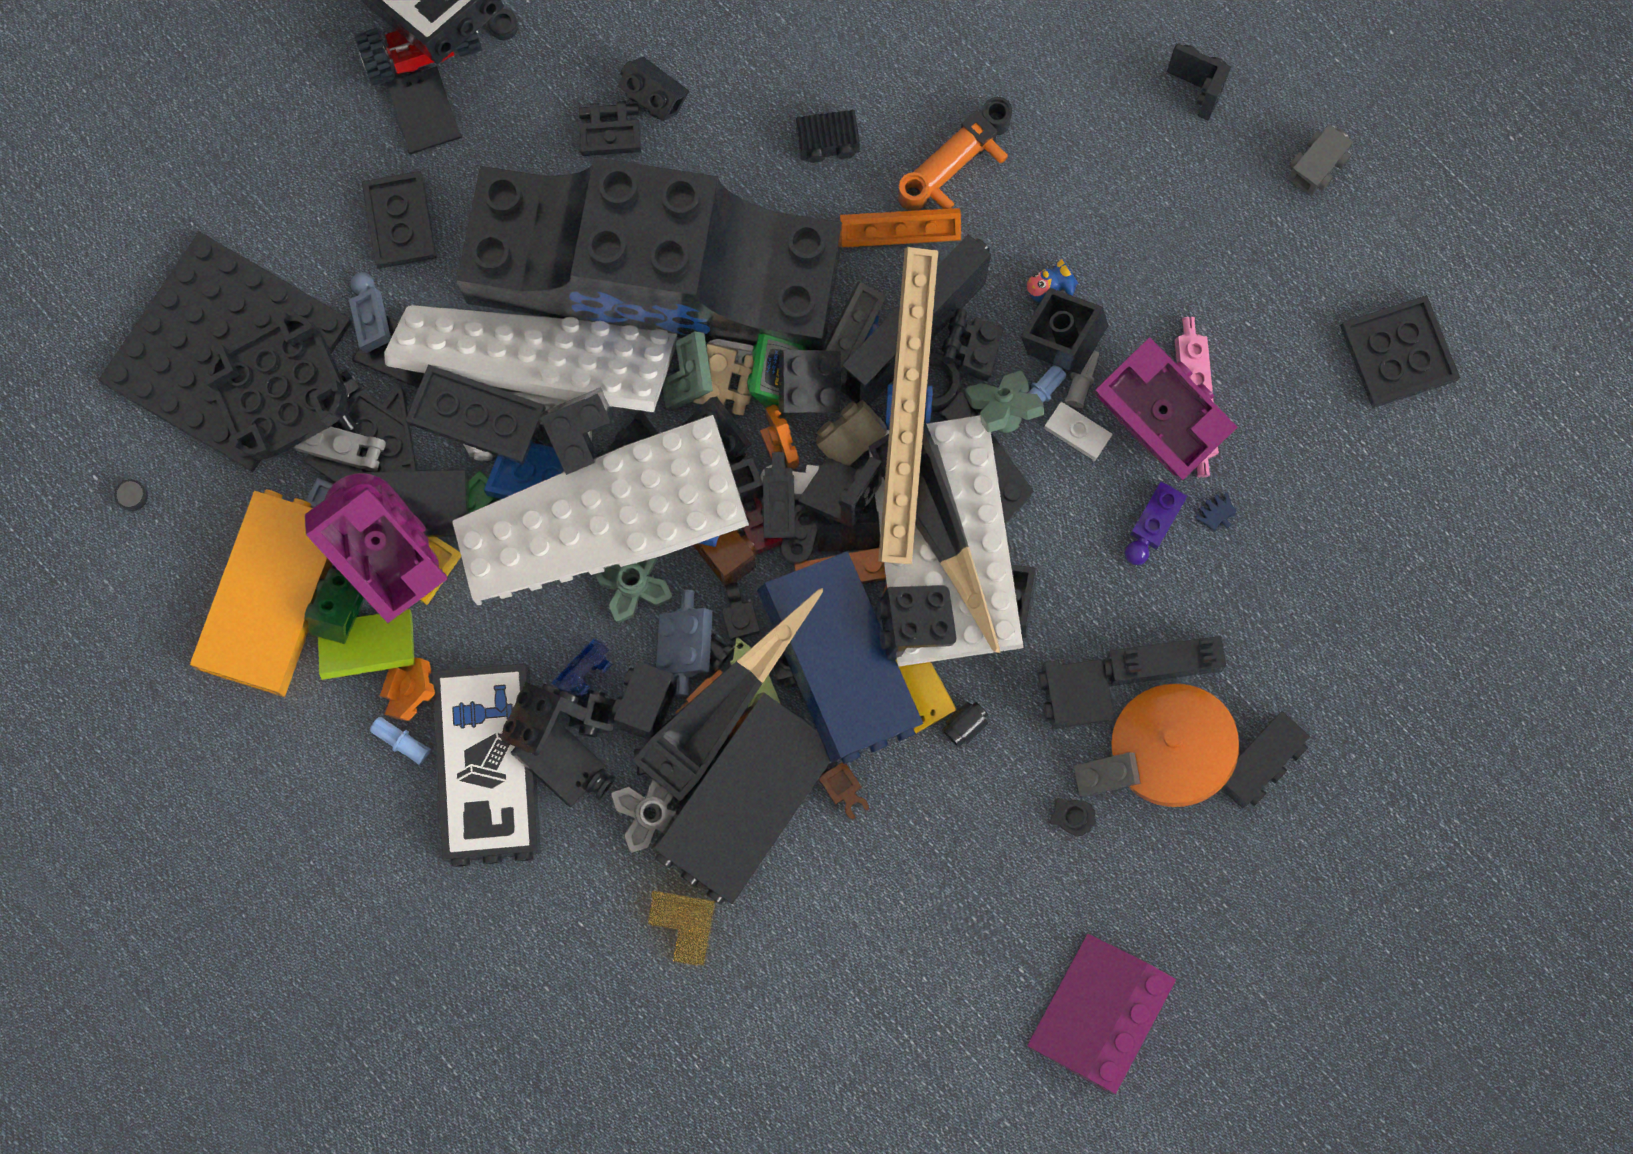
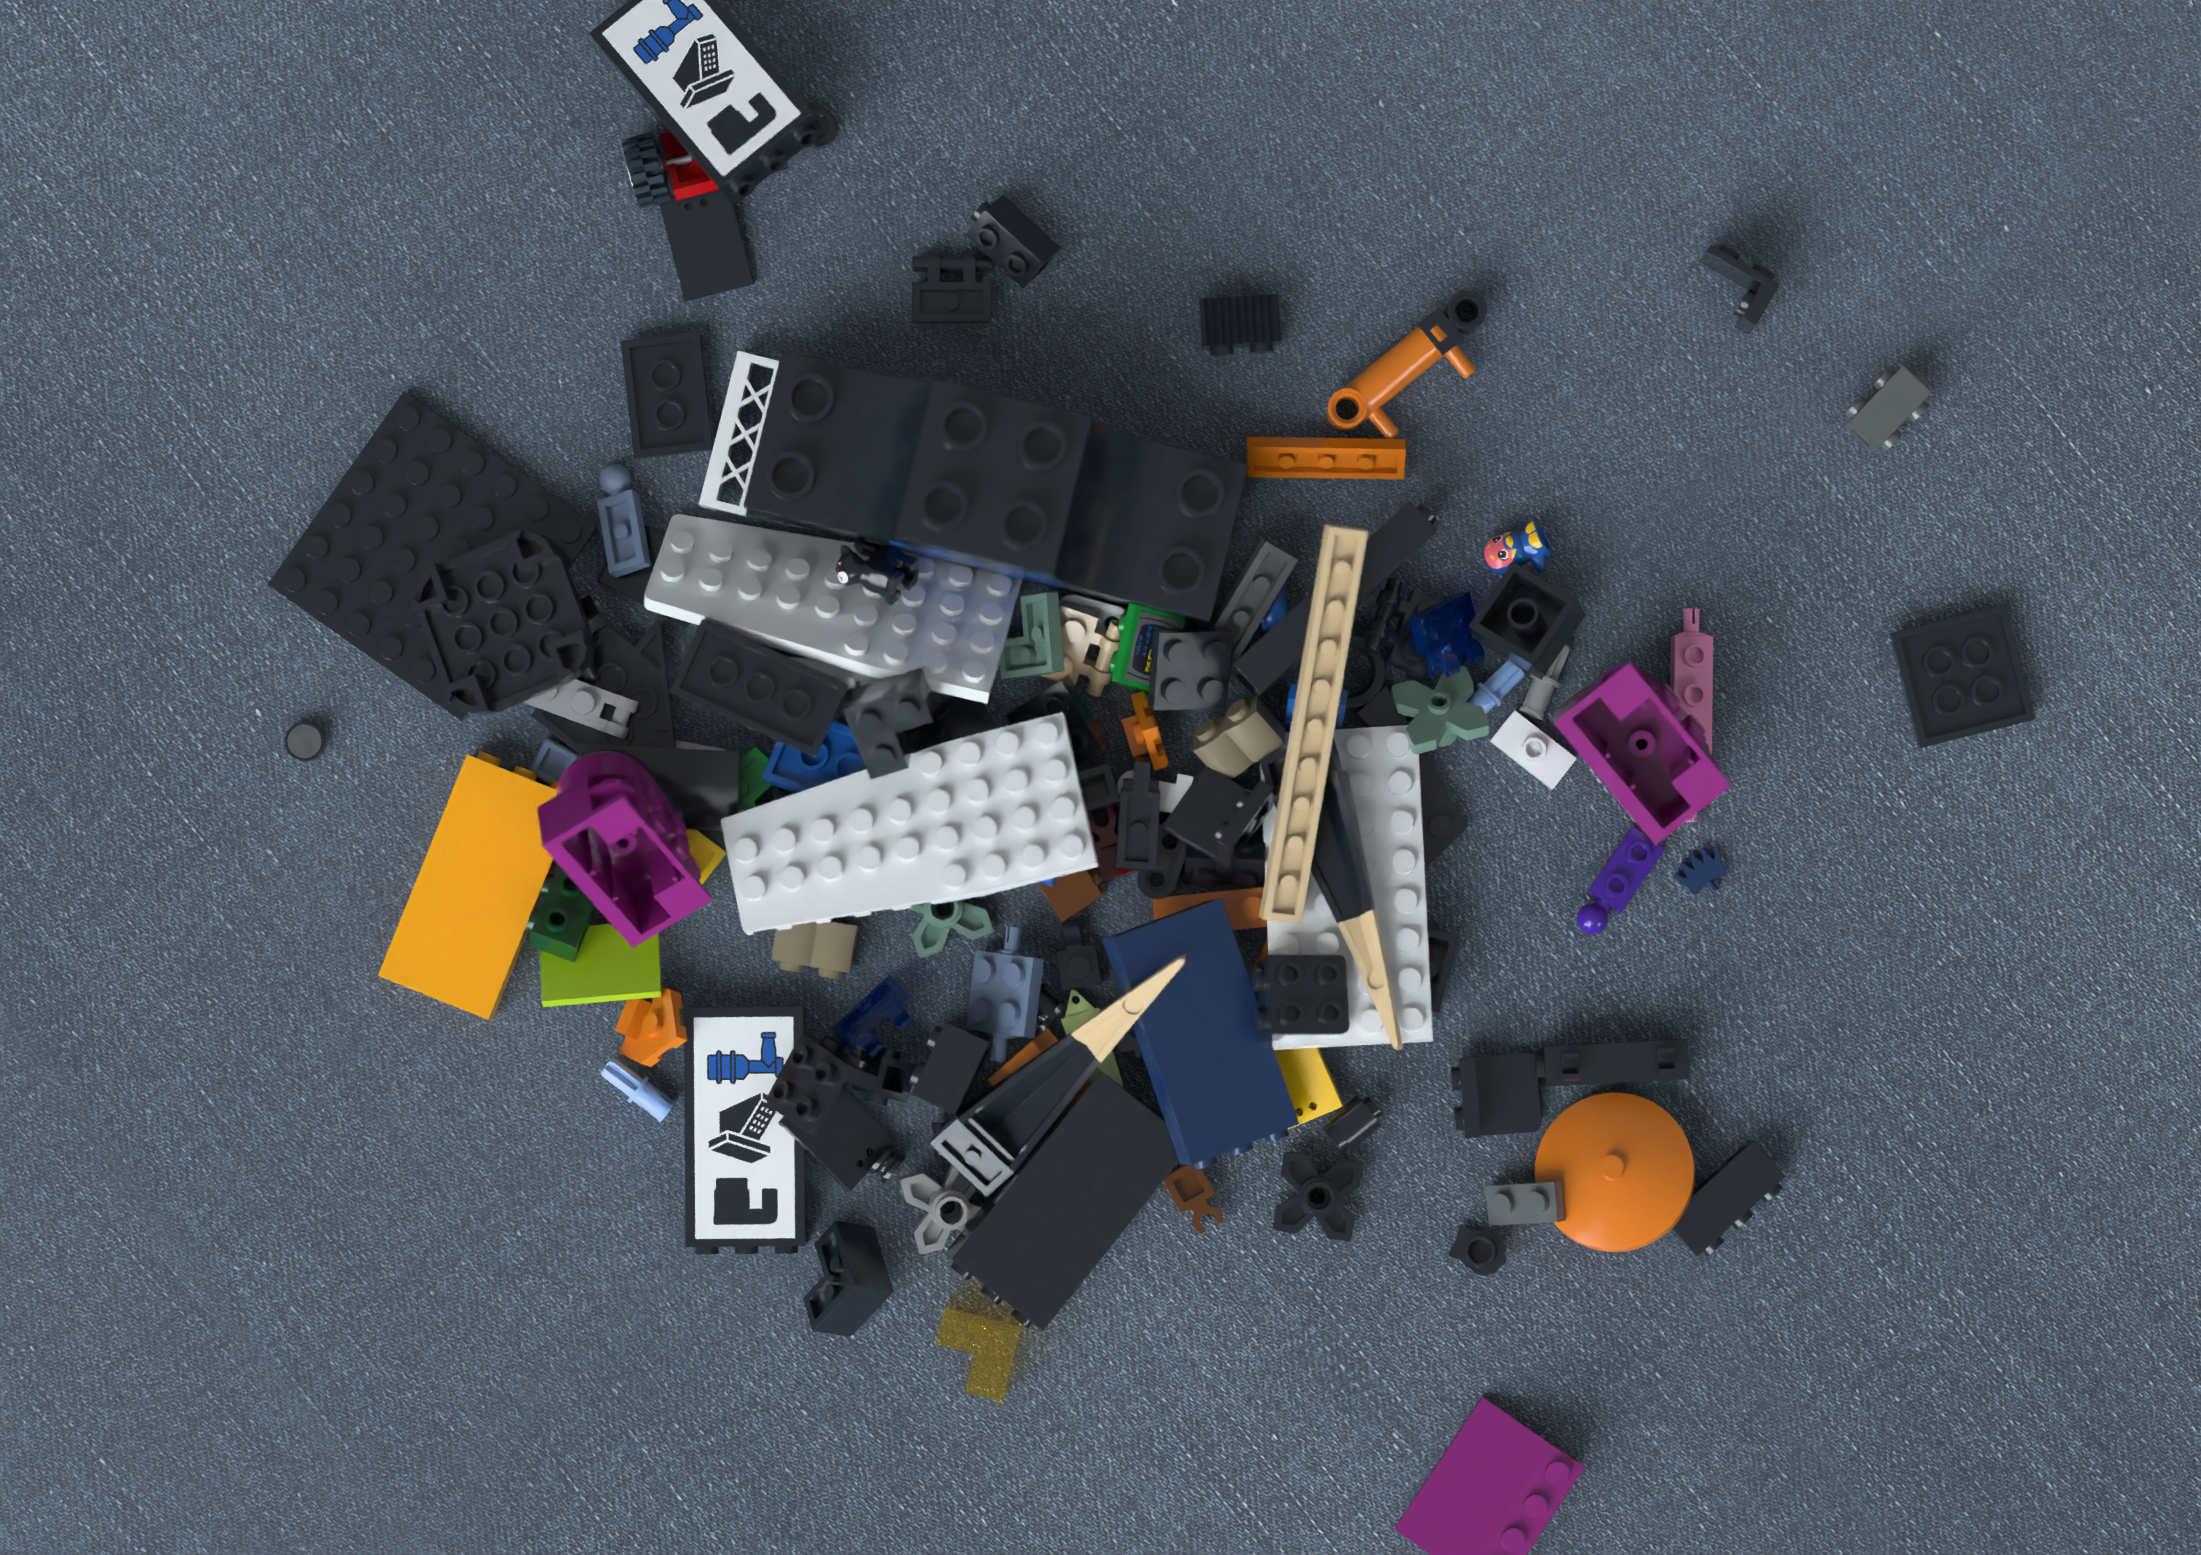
camera: 10 degrees right, 10 degrees up
none -> white fence [699,351,779,517]
none -> dark tan brick [771,921,859,979]
none -> black panel [803,1221,894,1336]
none -> black animal [835,539,920,606]
none -> black plant [1273,1151,1362,1241]
none -> clear blue plate [1409,592,1485,677]

